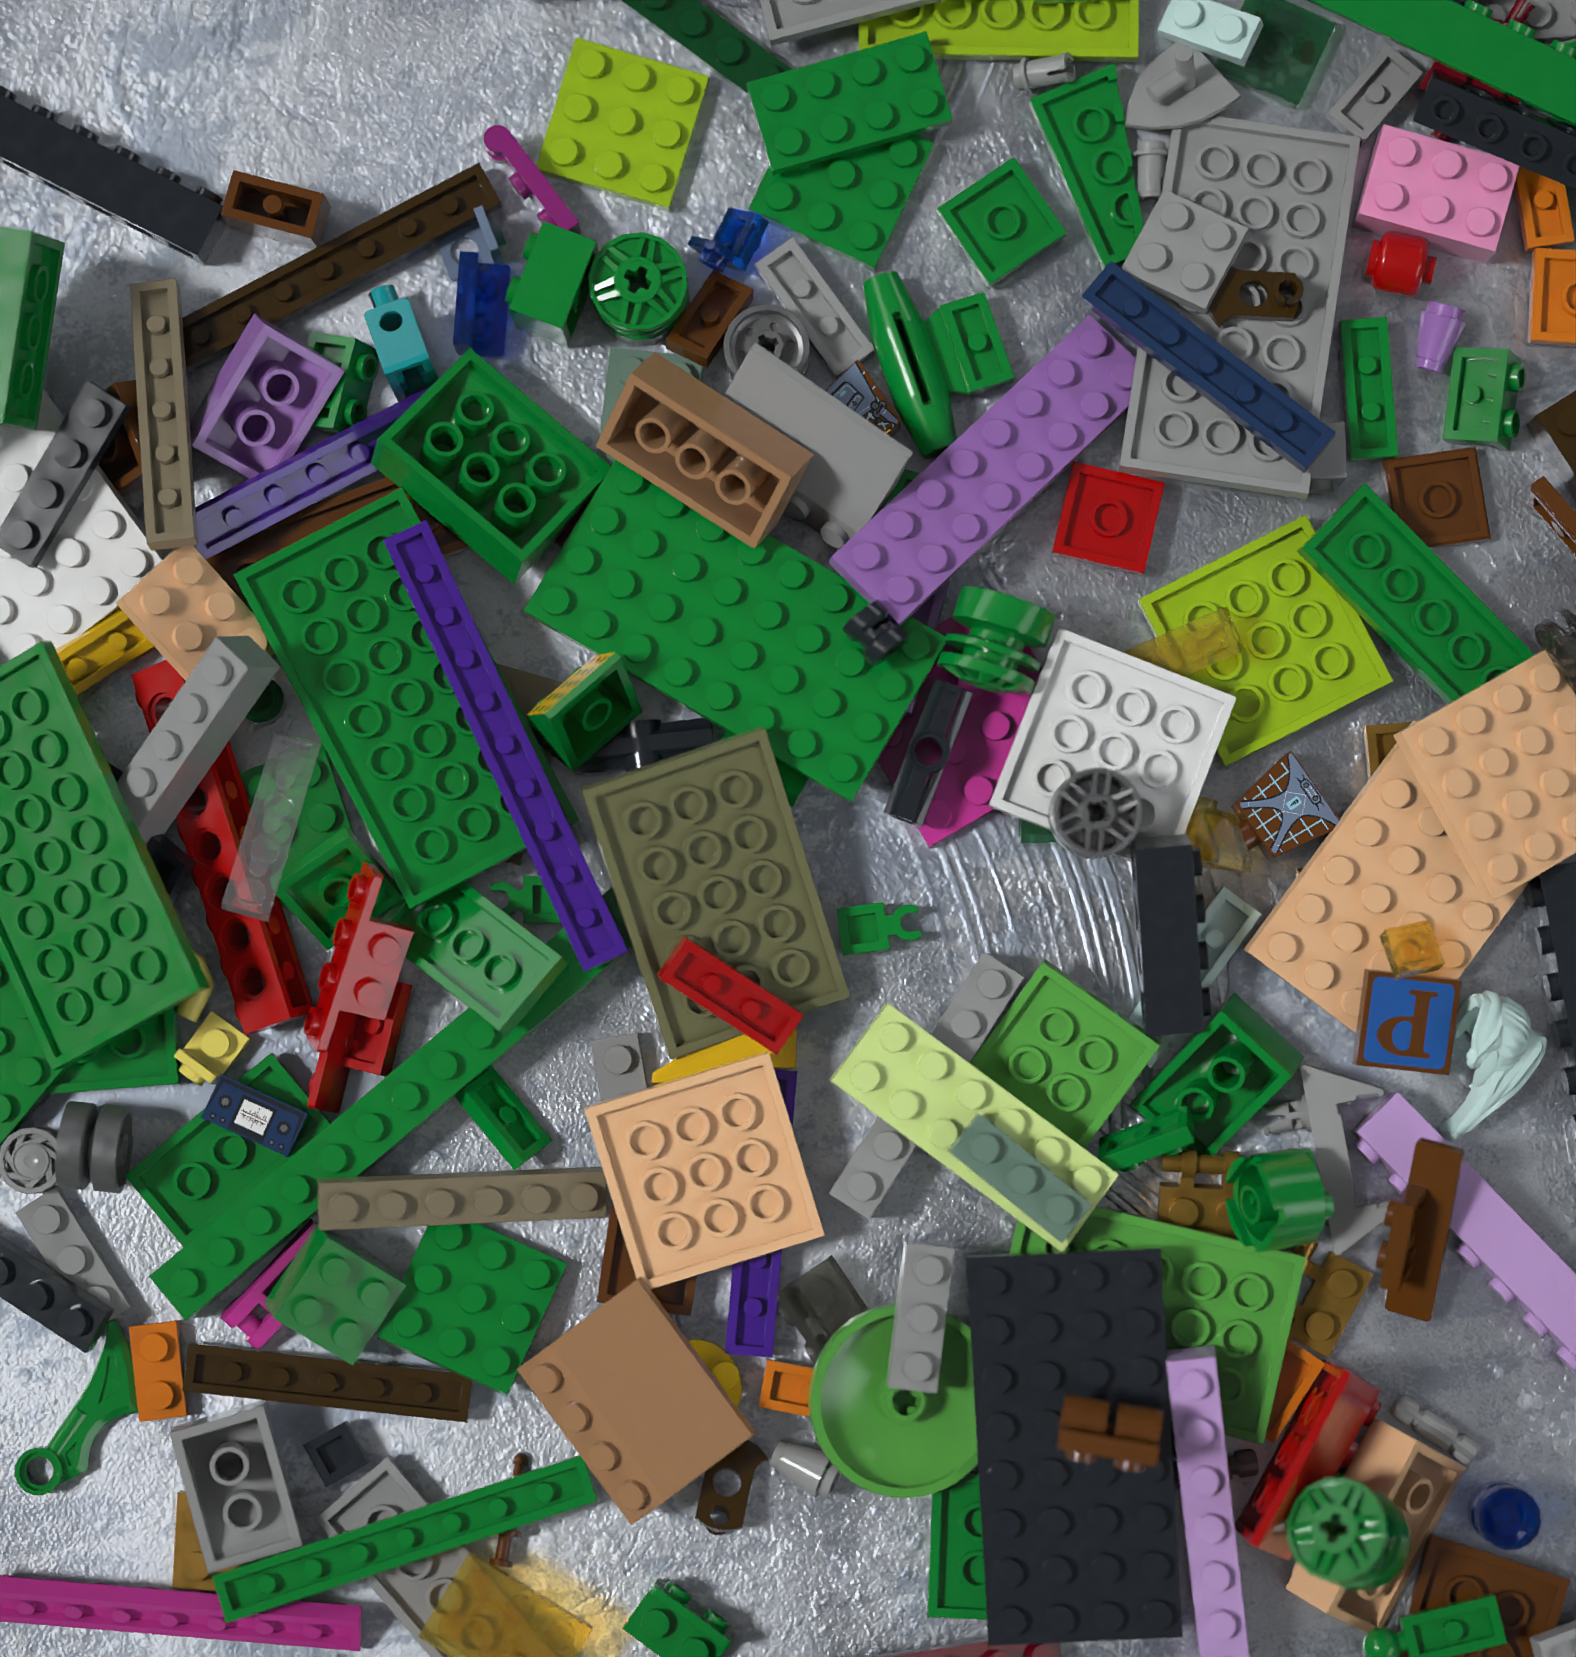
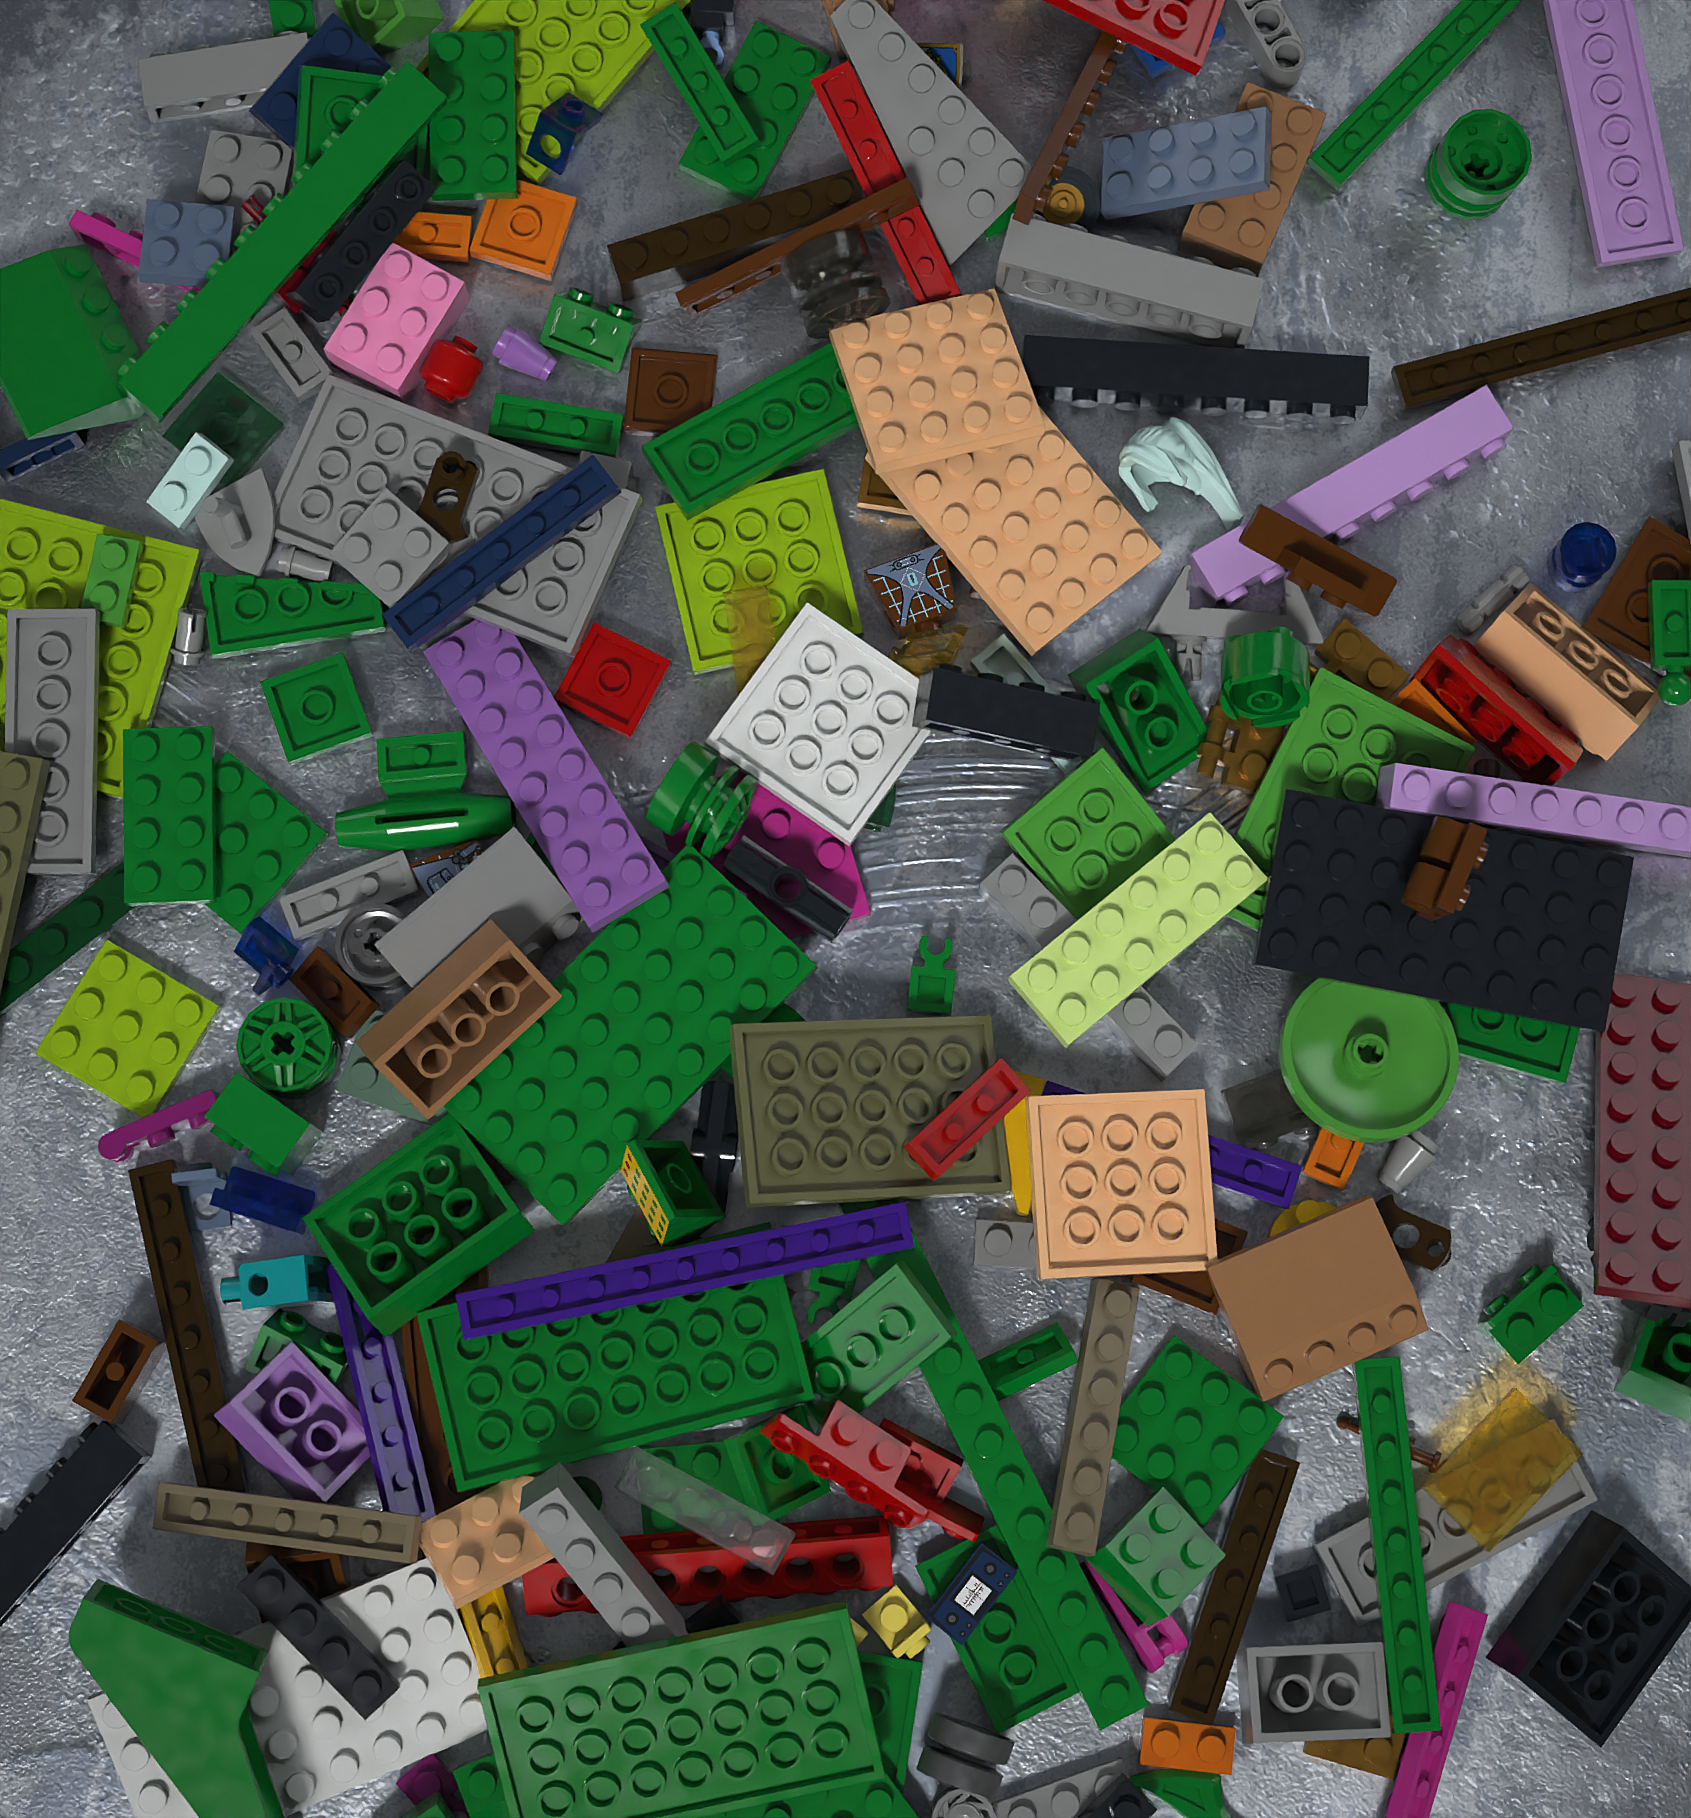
camera: 85 degrees left, 5 degrees down
black wheel [842,600,909,667] -> none
light grey plate [886,1241,954,1393] -> none
sand green plate [947,1113,1092,1243] -> none
flat silver wheel [1048,768,1143,859] -> none
green plate [1098,1105,1195,1172] -> none
green wheel [1287,1478,1410,1591] -> none
tile [1352,969,1462,1075] -> none
clear yellow plate [1379,920,1445,980] -> none

